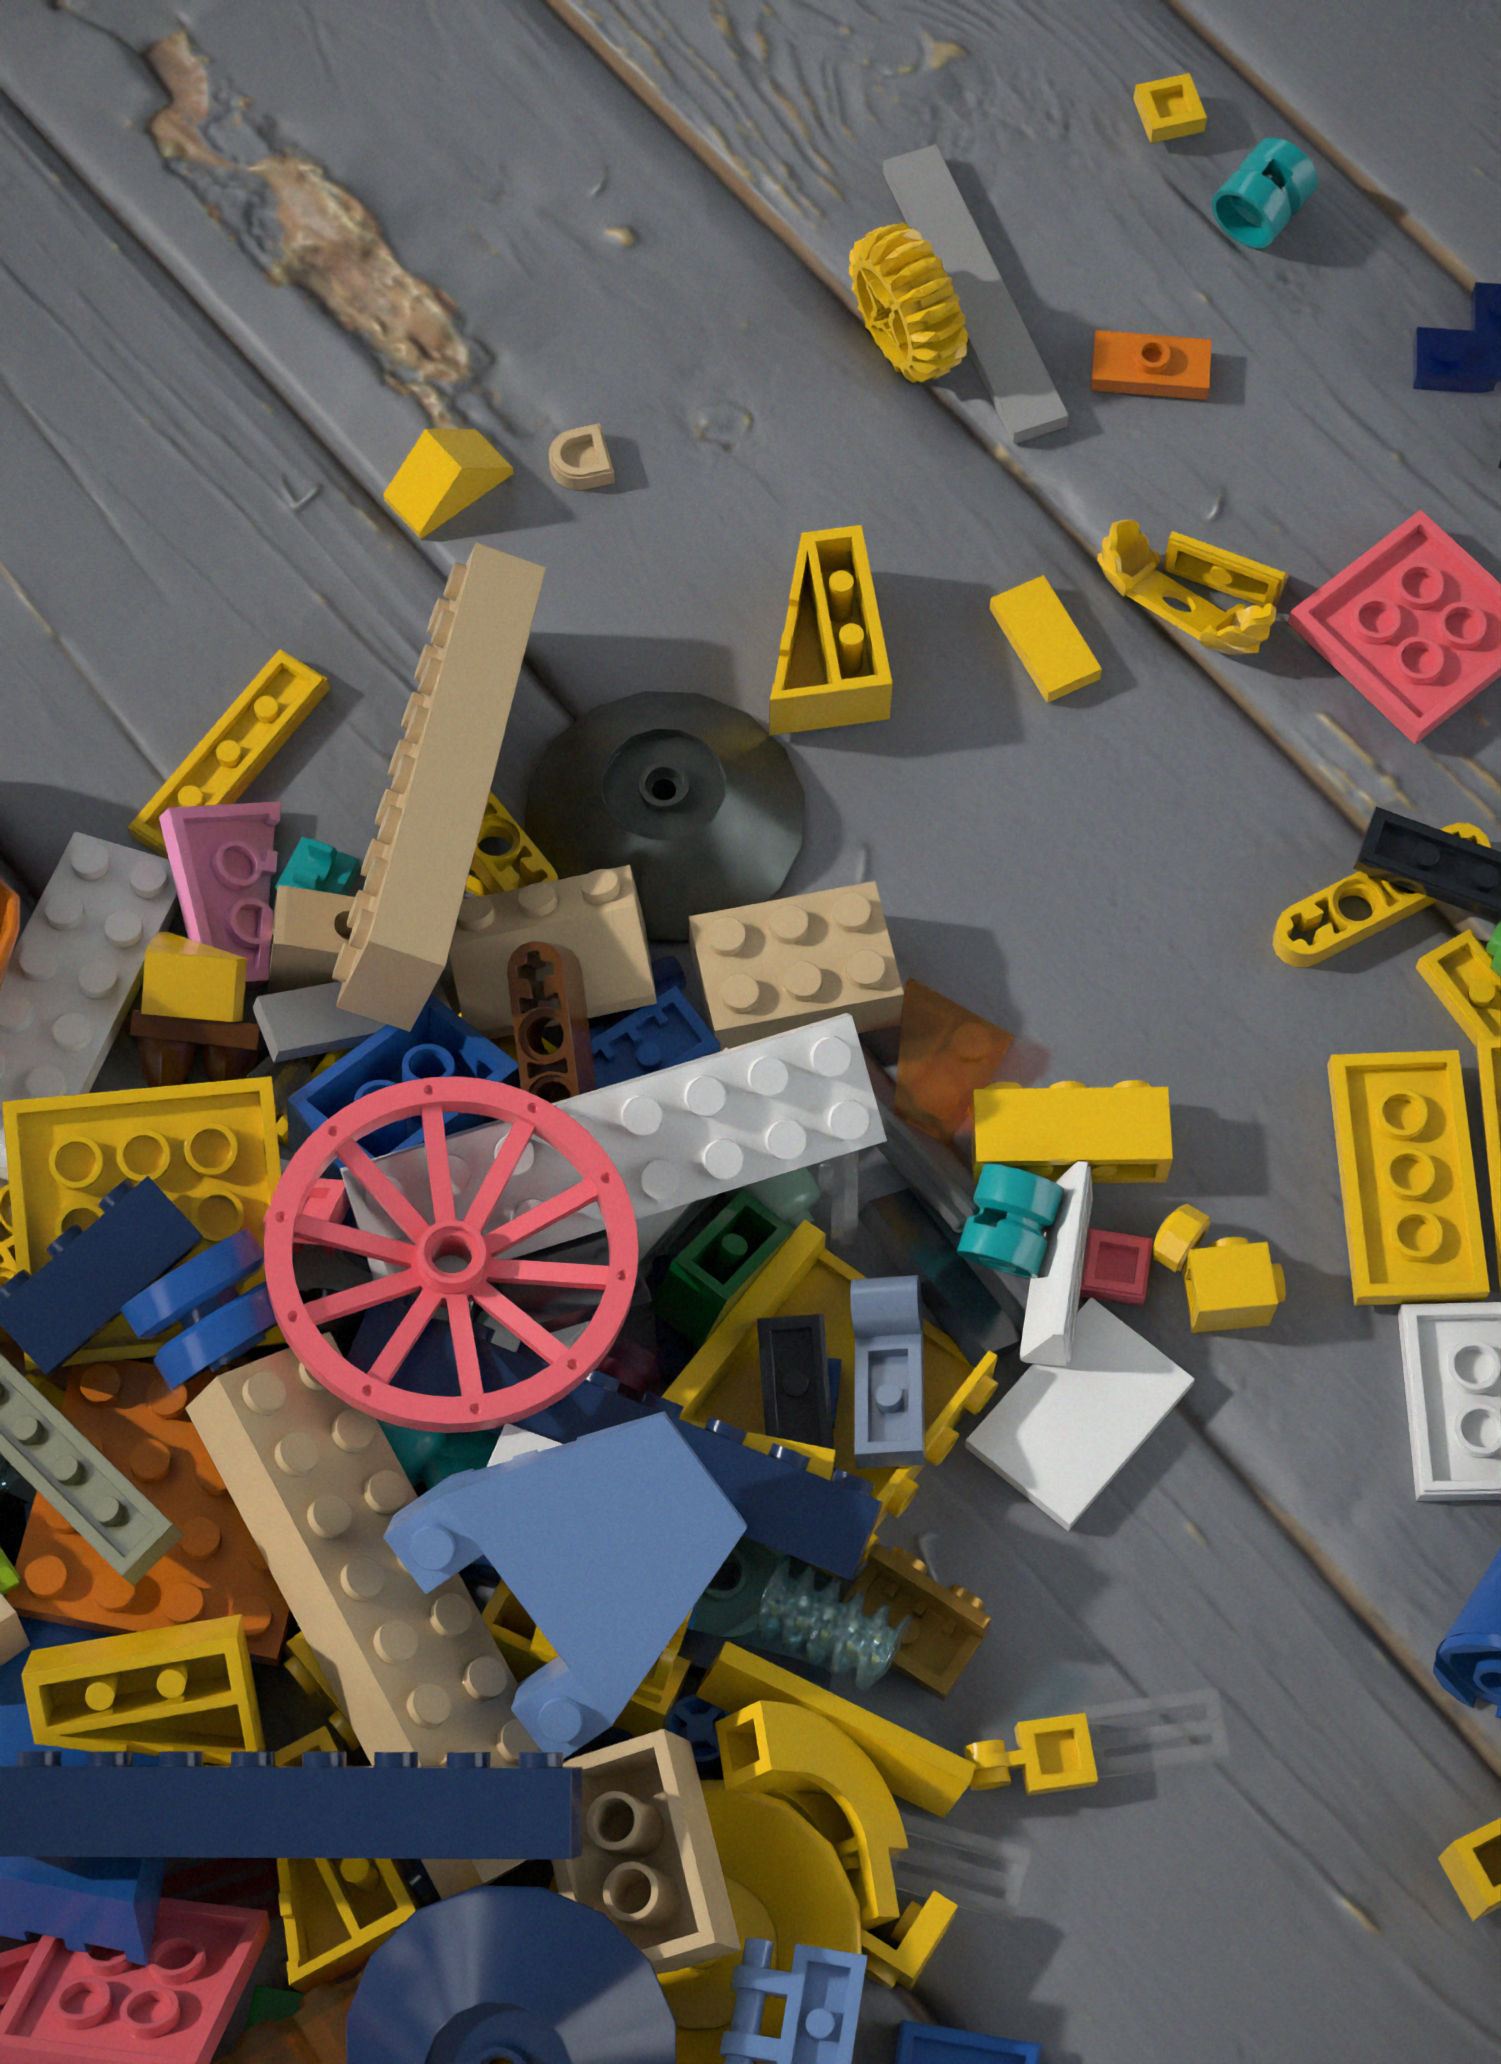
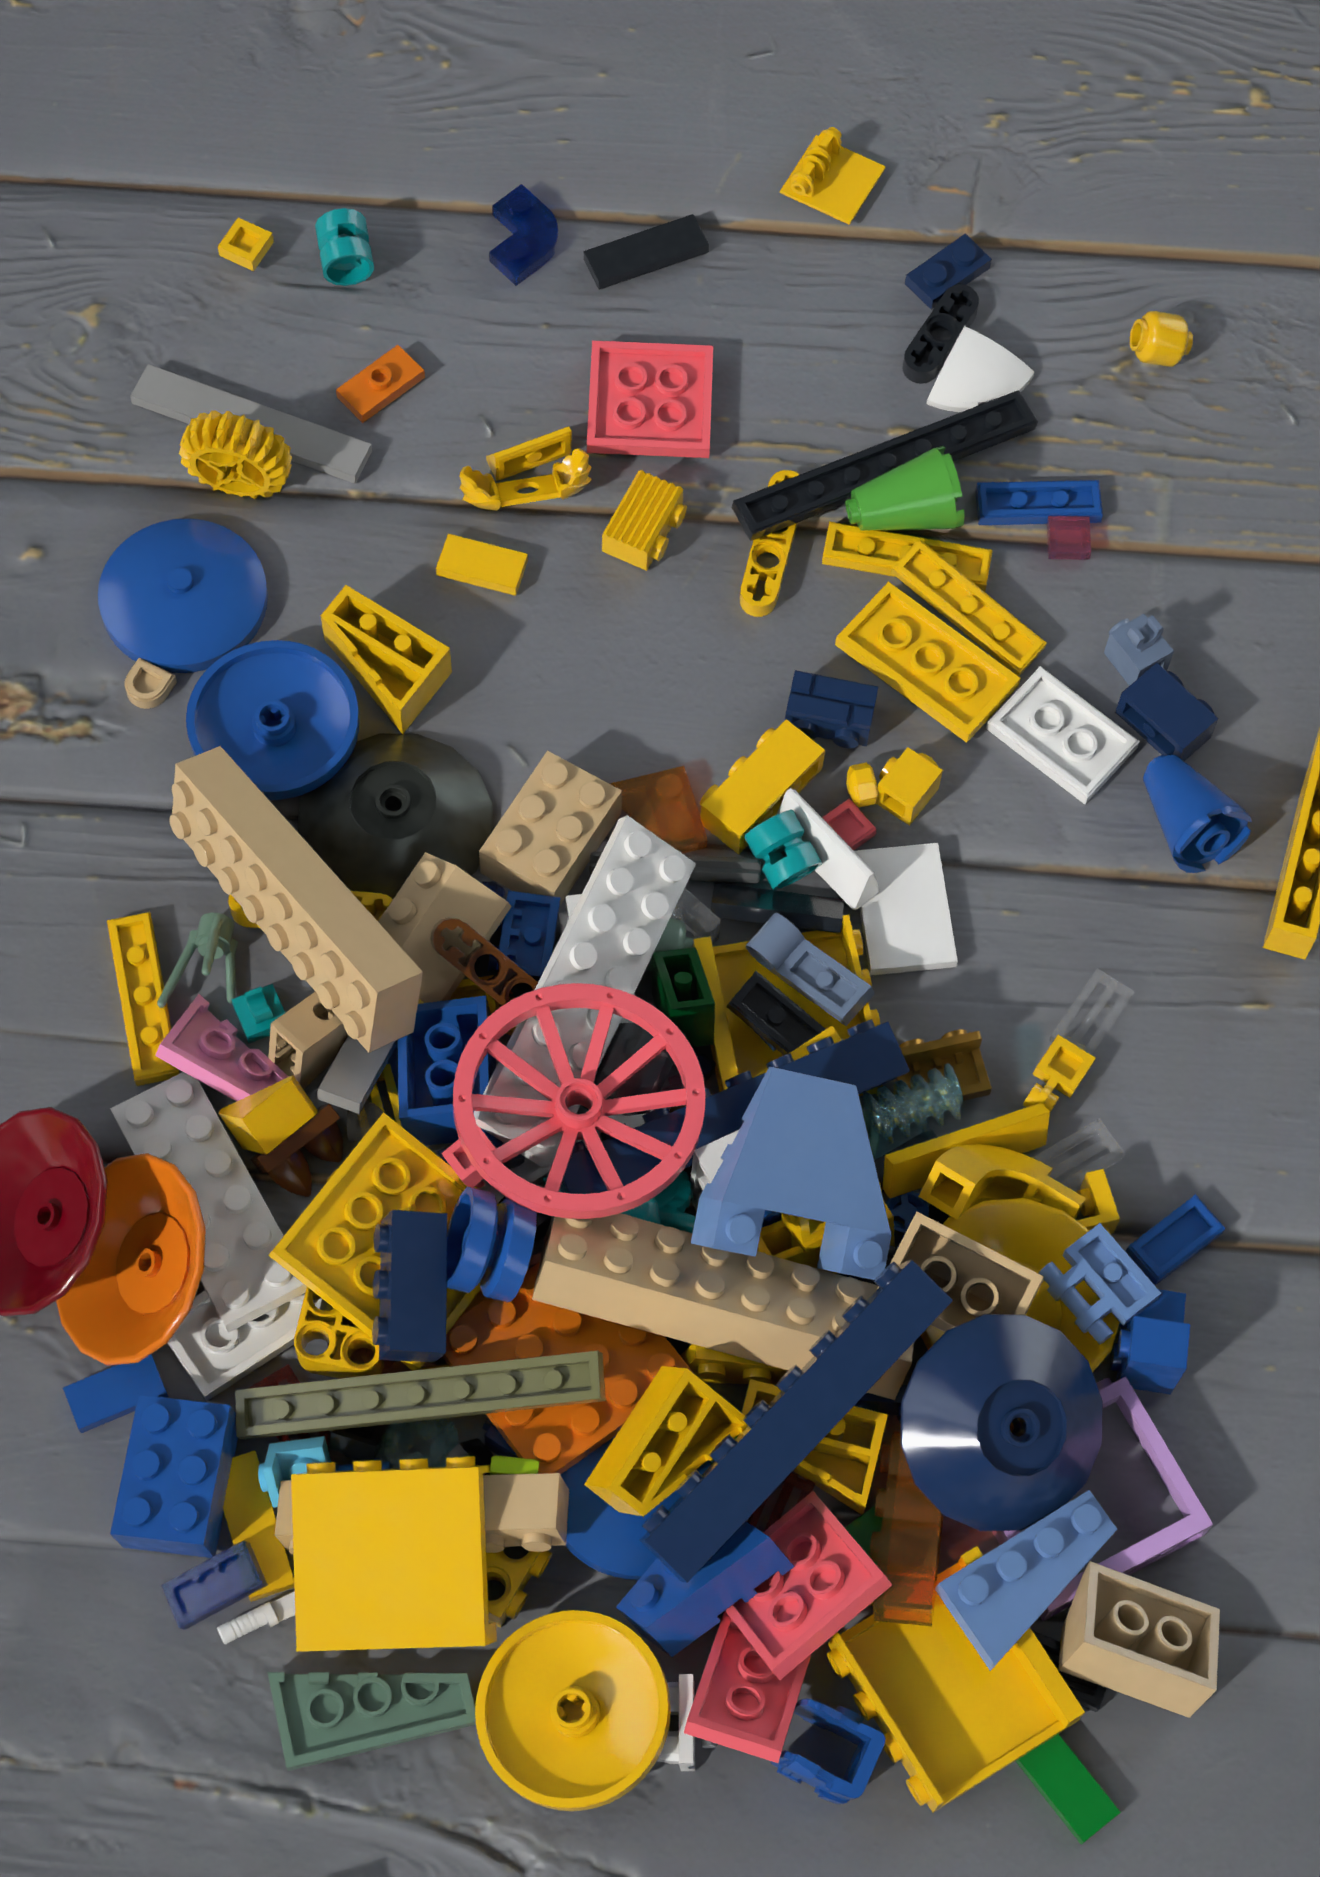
camera: 50 degrees left, 0 degrees up
yellow slope [383,429,514,539] -> none
none -> blue dish [98,519,268,673]
none -> sand green plant [157,912,238,1008]
none -> blue dish [186,640,360,800]
none -> yellow brick [602,470,687,571]
none -> dark blue brick [785,670,879,748]

